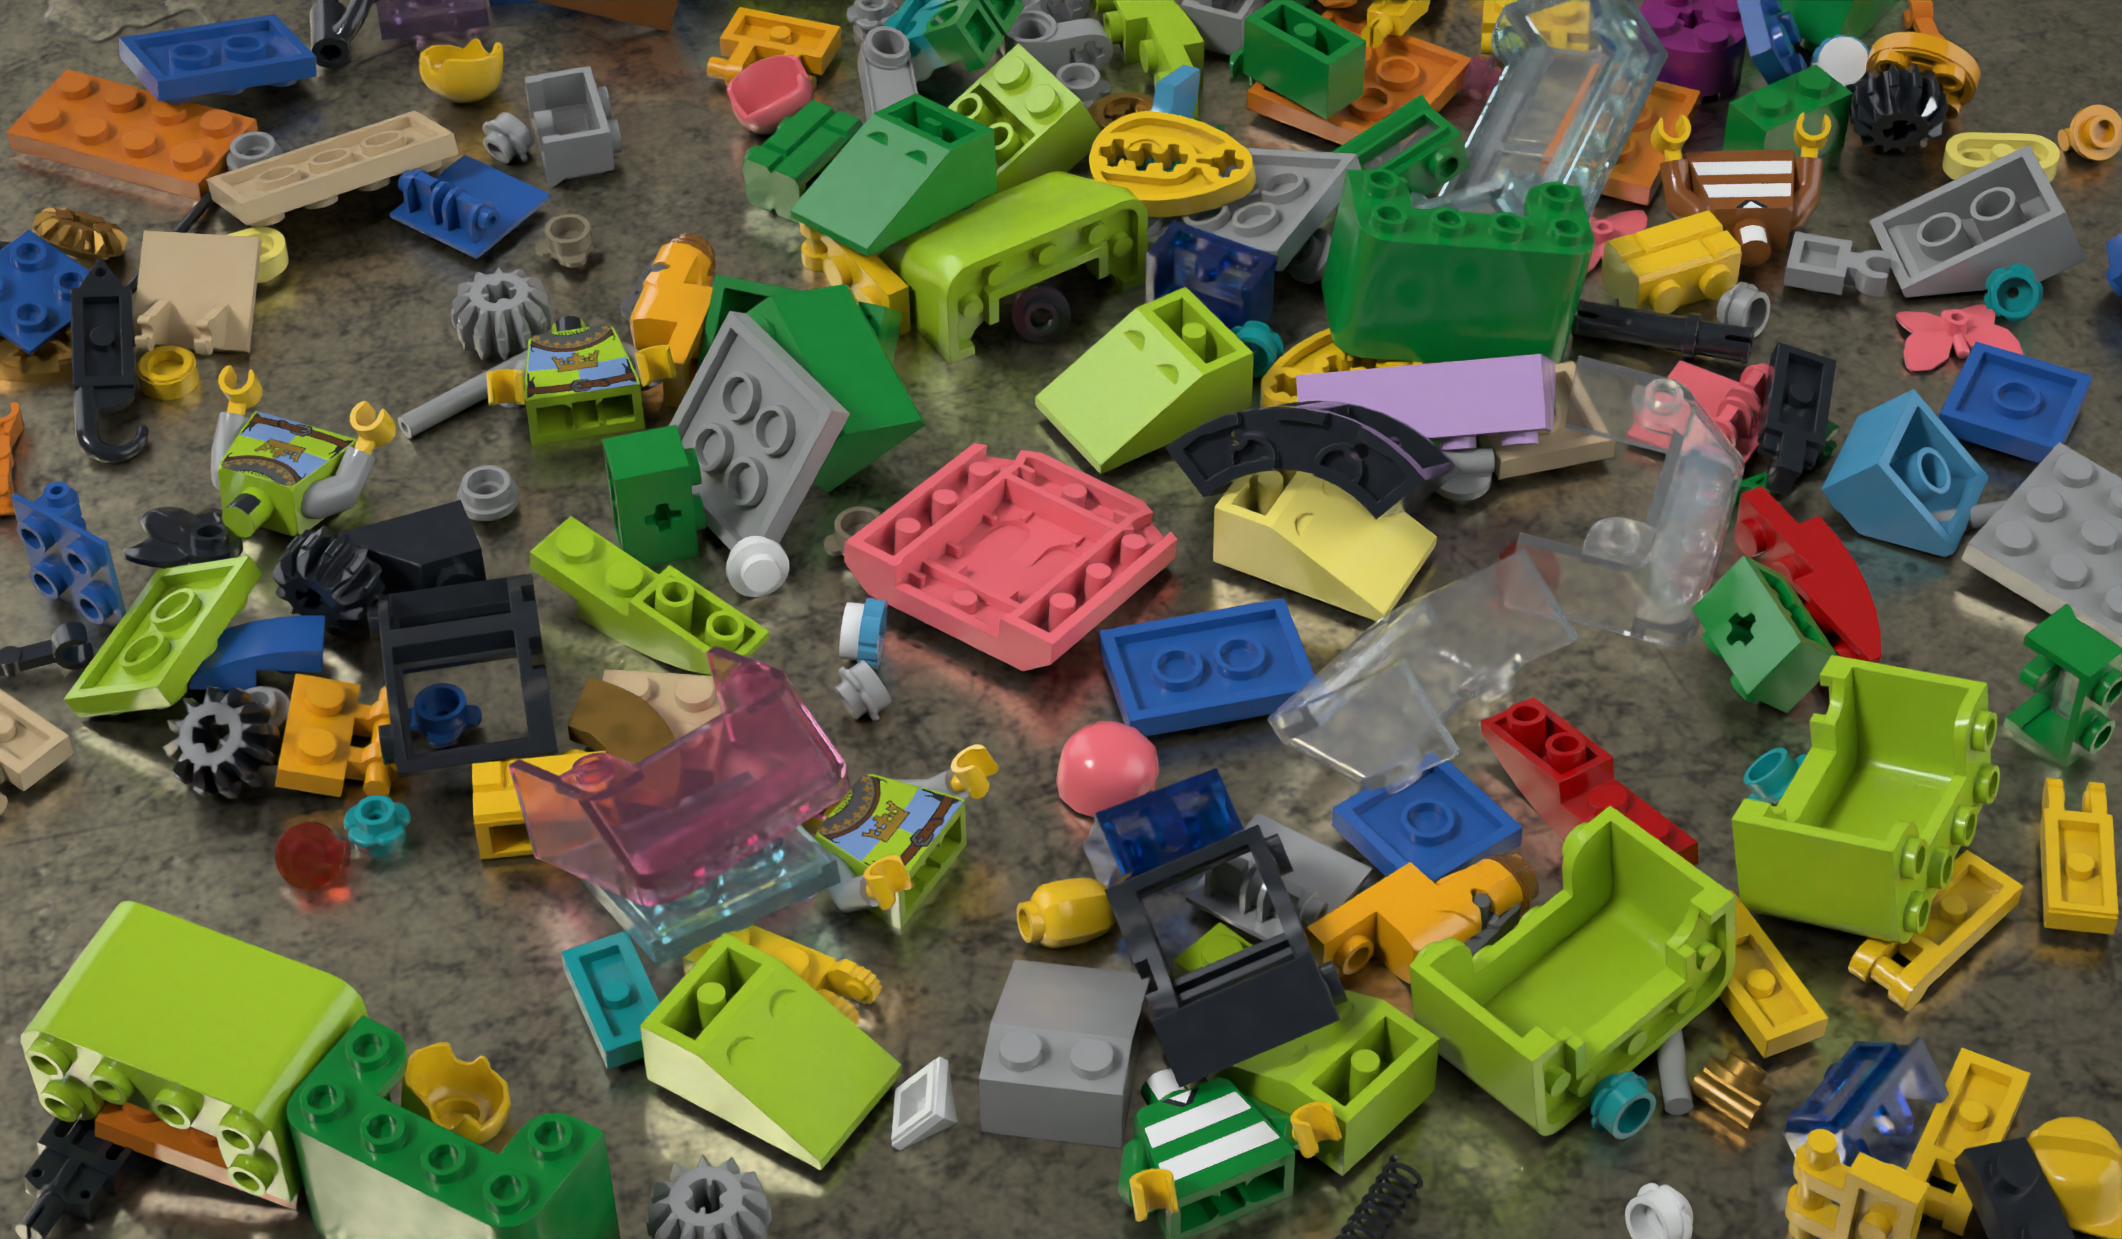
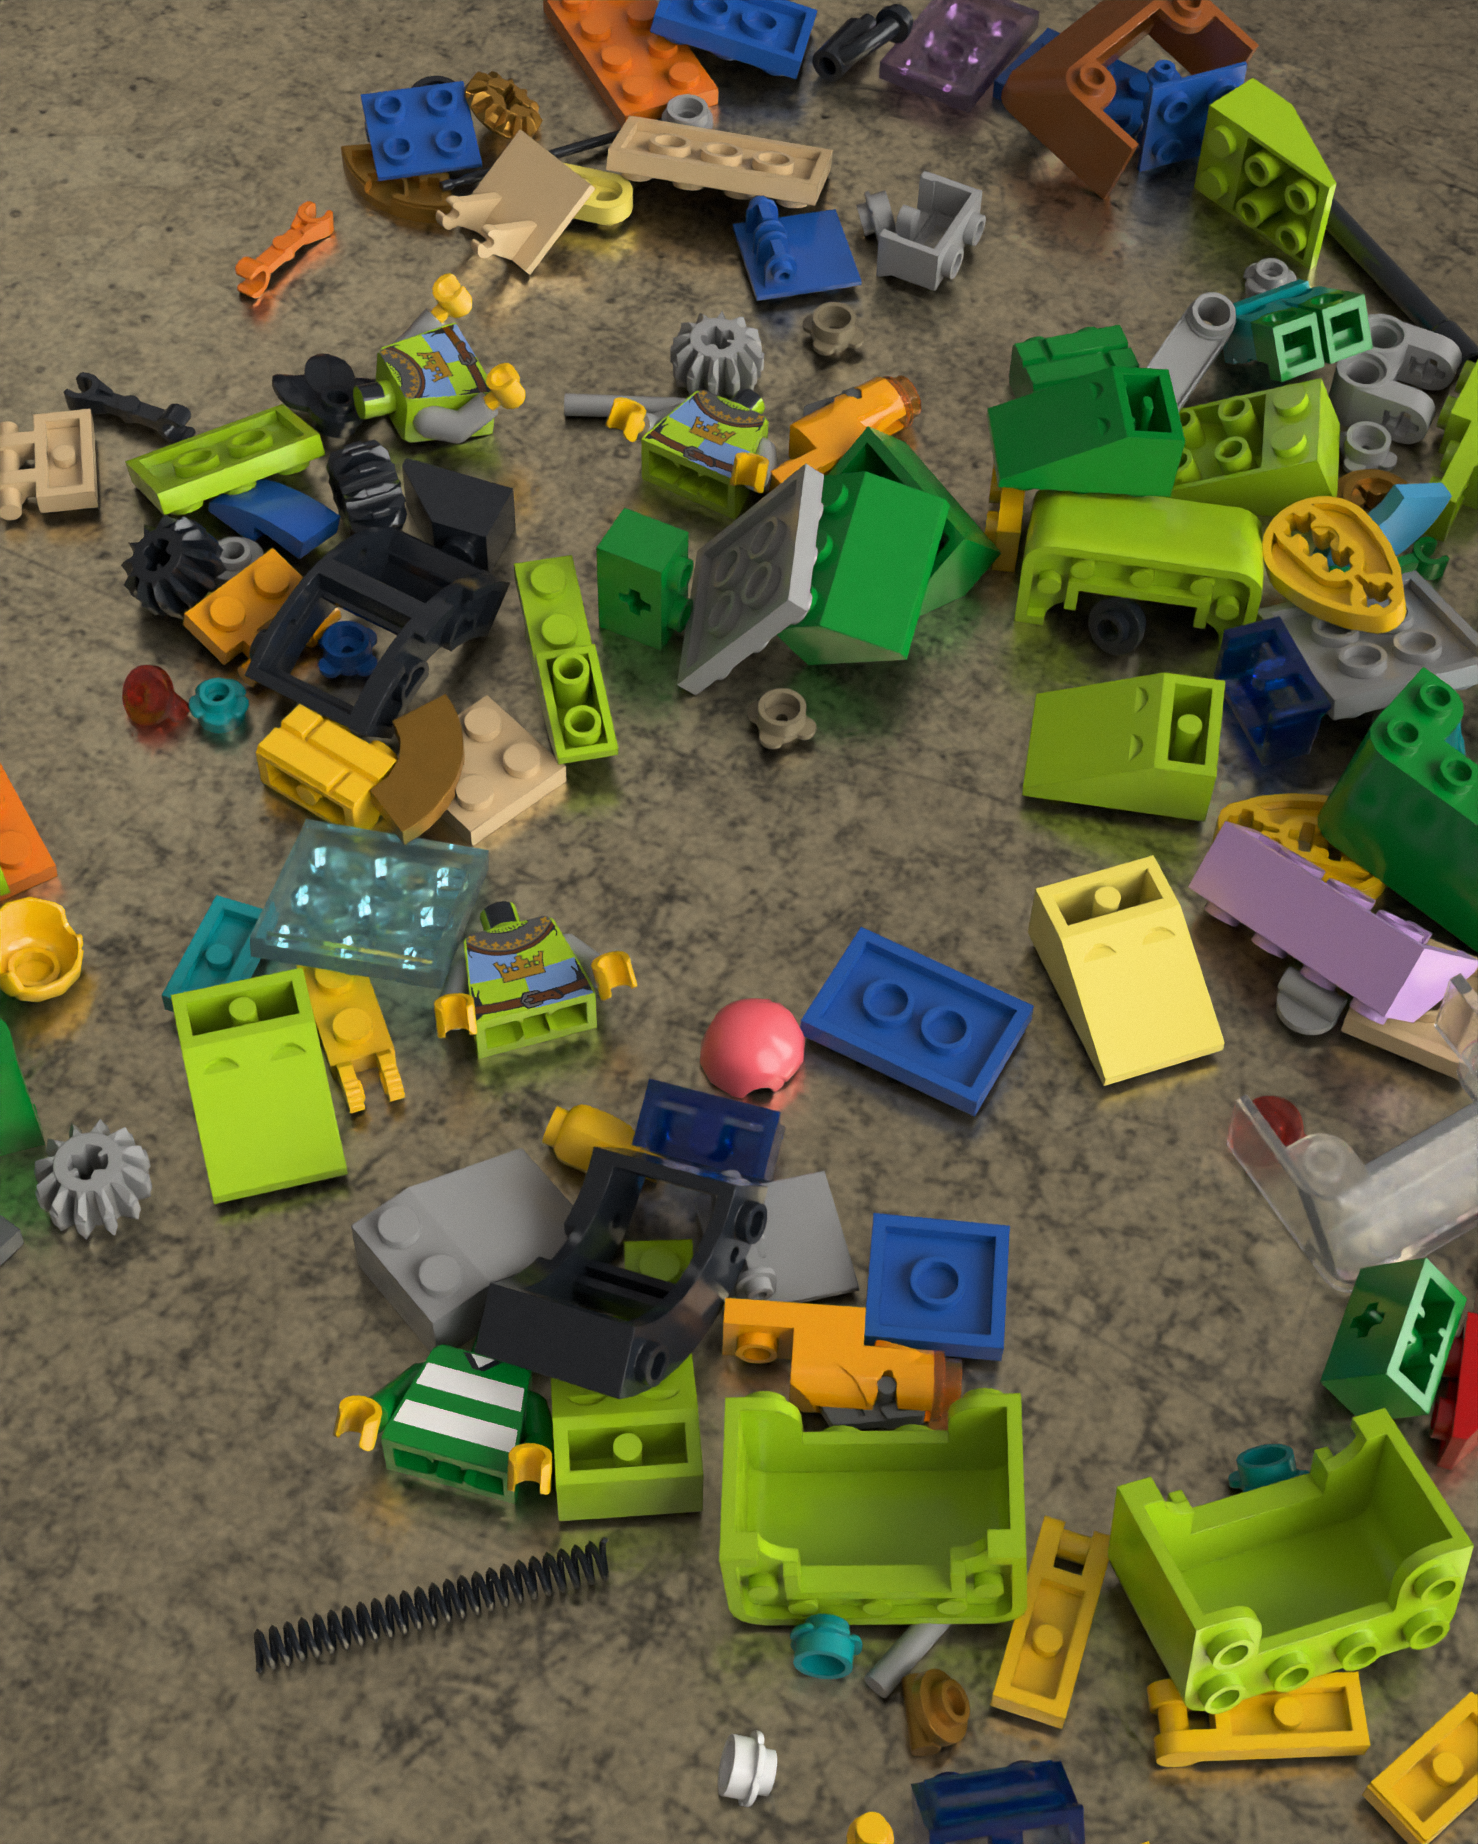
camera: 40 degrees right, 10 degrees up
blue hinge [11,482,126,629] -> none
black plate [70,259,149,464] -> none
yellow tile [136,345,199,401] -> none
yellow hair [419,38,504,103] -> none
light grey plate [457,465,519,521] -> none
clear pink windscreen [508,646,851,906] -> none
light orange plate [707,7,842,95] -> none
white plate [726,536,789,597] -> none
coral hair [727,55,814,135] -> none
light grey plate [834,660,892,721] -> none
dark azure piece [839,598,888,670] -> none
coral wedge [844,443,1177,671] -> none
white slope [891,1056,958,1150] -> none
black window [1166,400,1460,520] -> none
teal plate [1231,321,1284,377] -> none
clear windscreen [1268,549,1579,795] -> none
red slope [1480,697,1699,866] -> none

